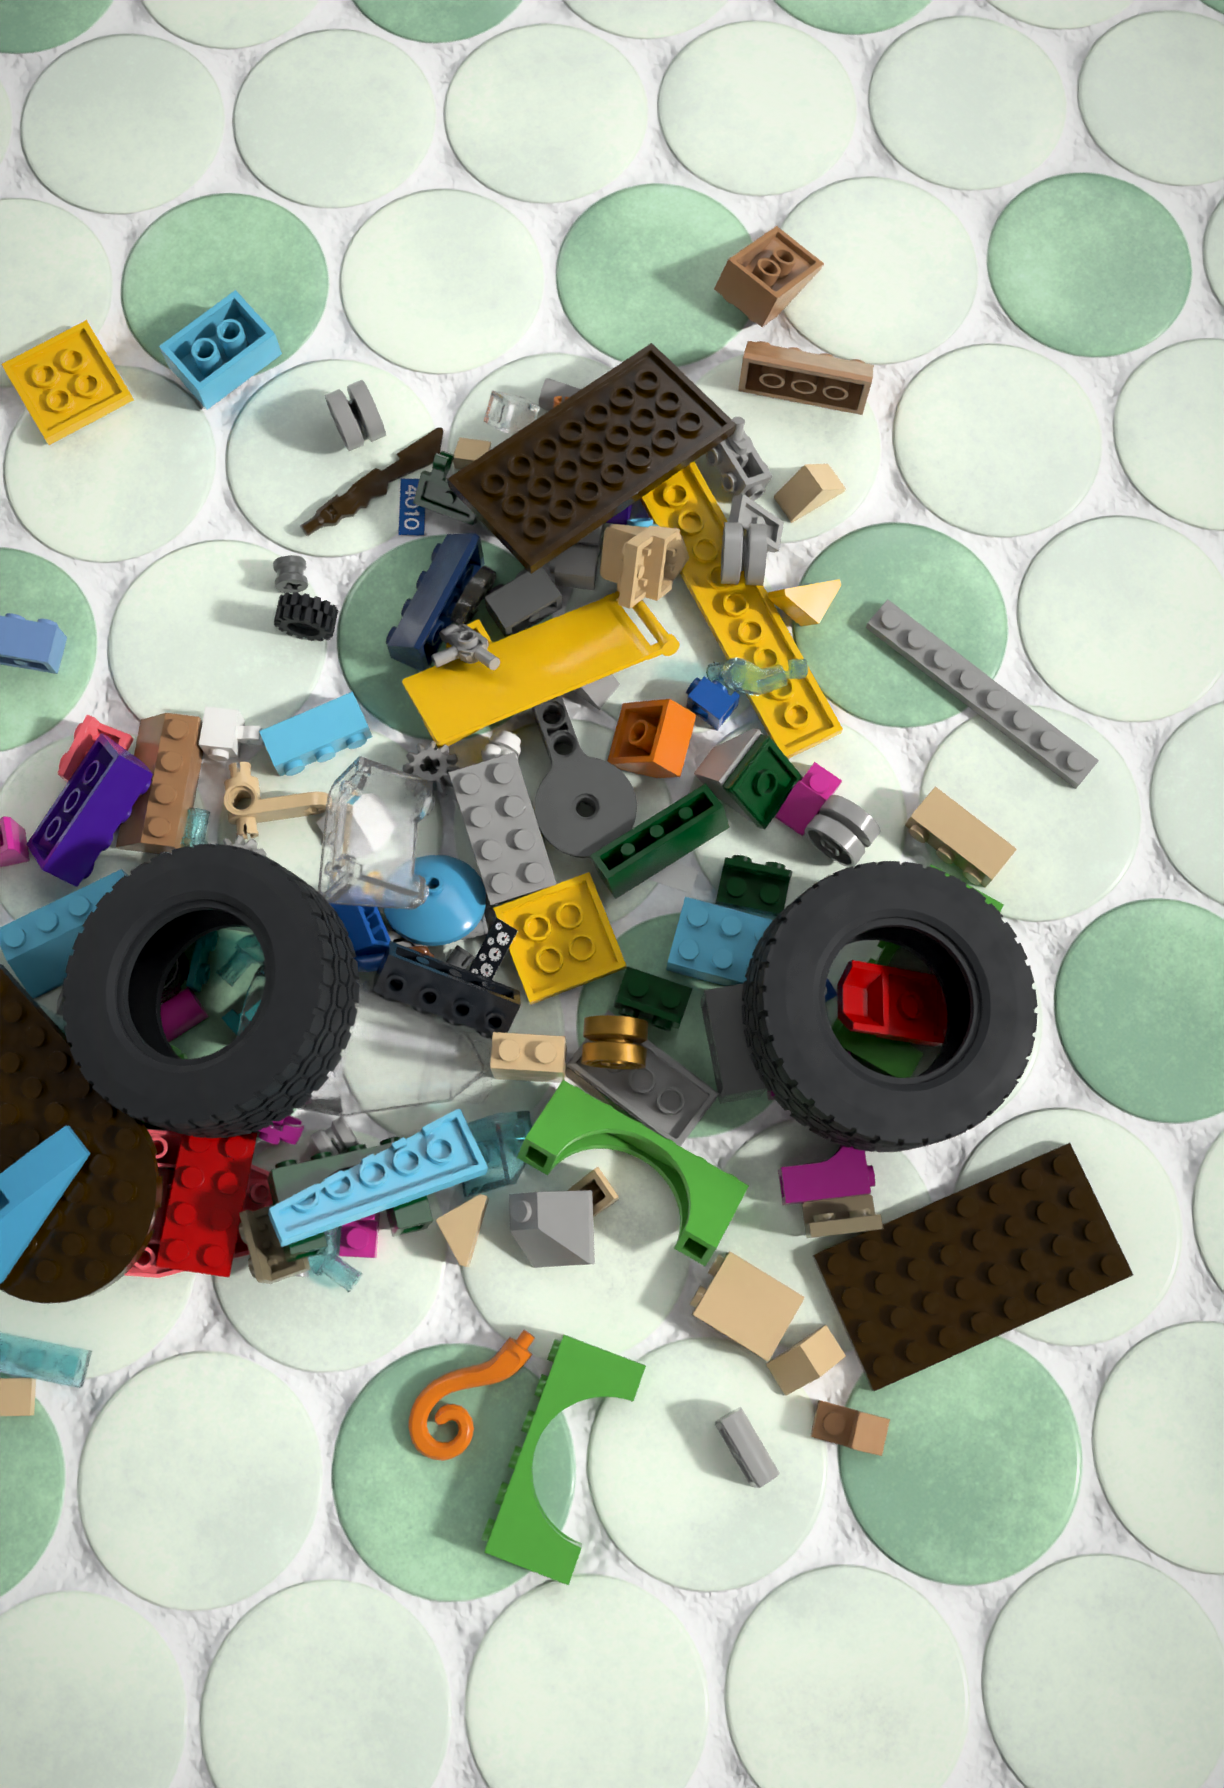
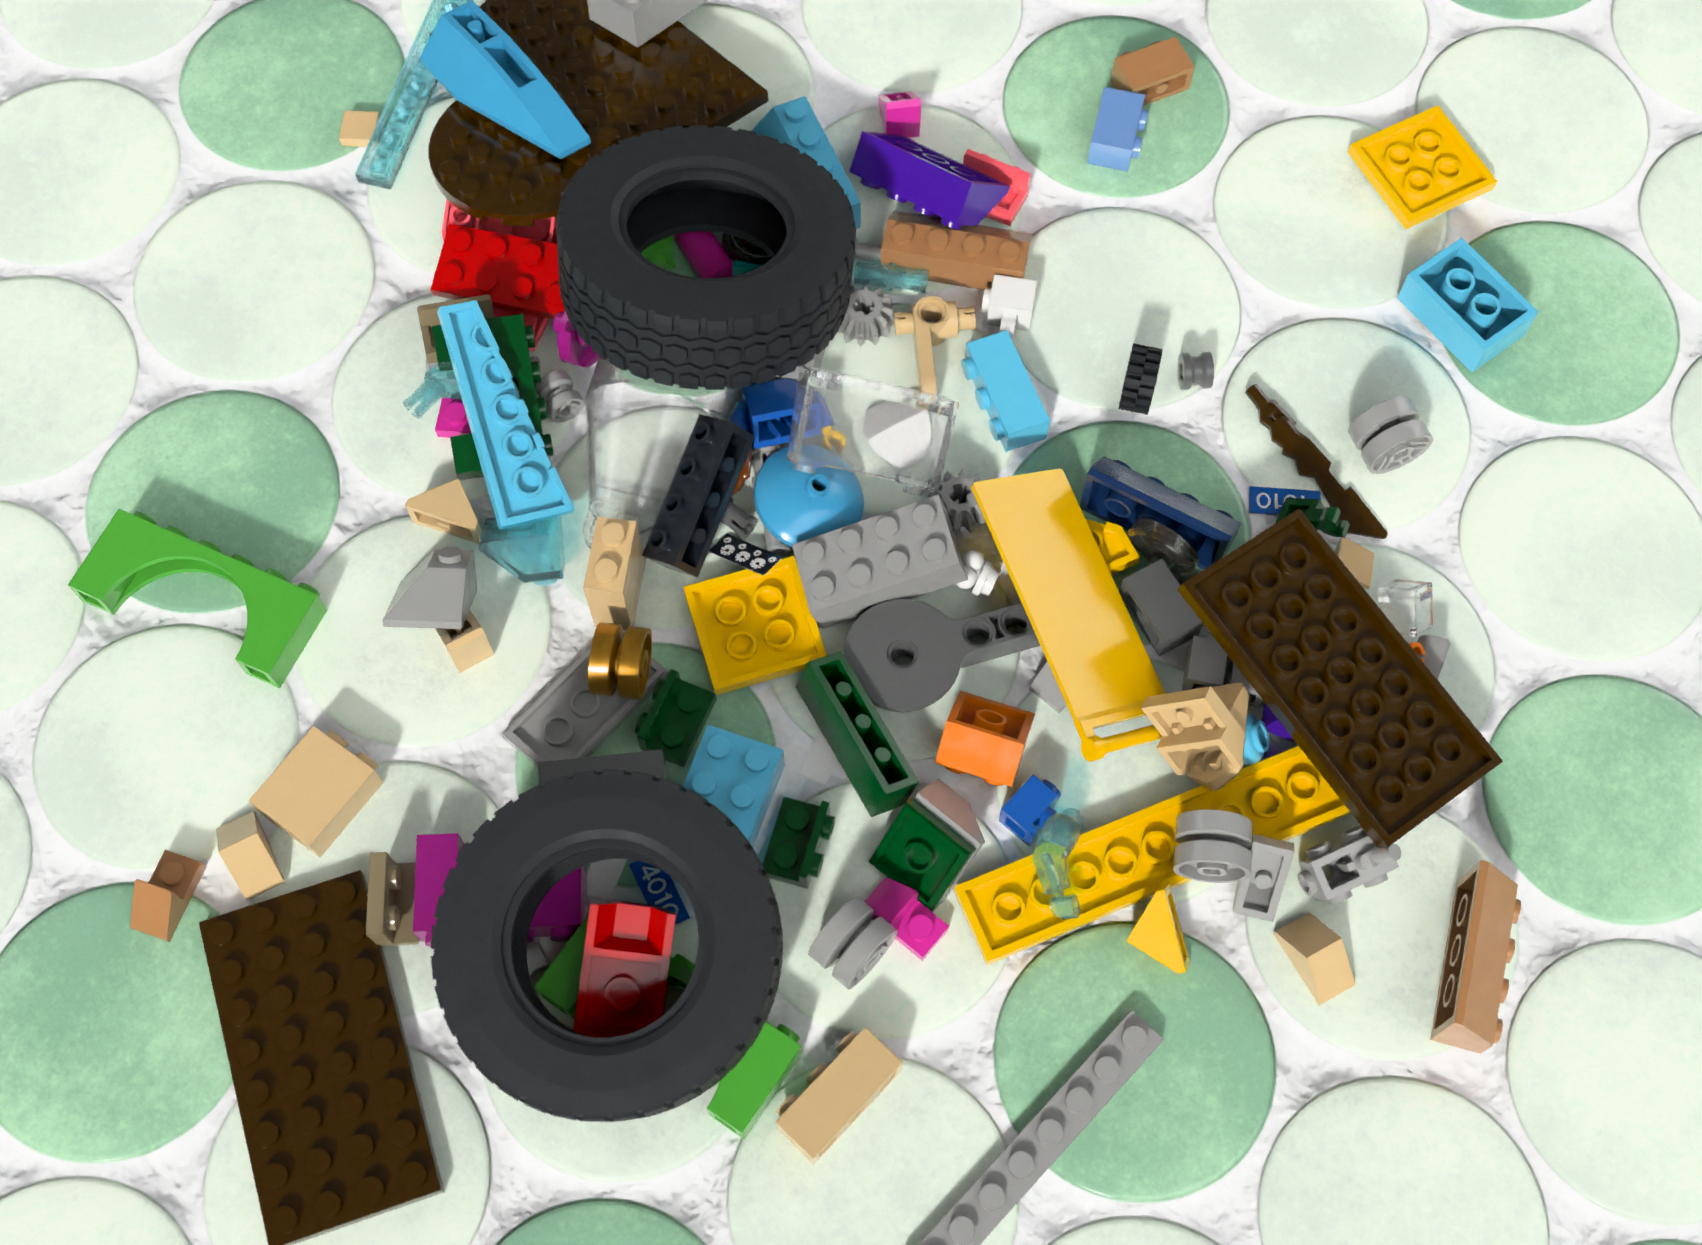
camera: 95 degrees right, 10 degrees down
orange plant [408,1329,535,1461] -> none
light grey piece [431,623,500,670] -> none
bright green arch [517,1080,749,1267] -> none
medium nougat slope [714,226,824,327] -> none
light grey brick [715,1407,780,1488] -> none

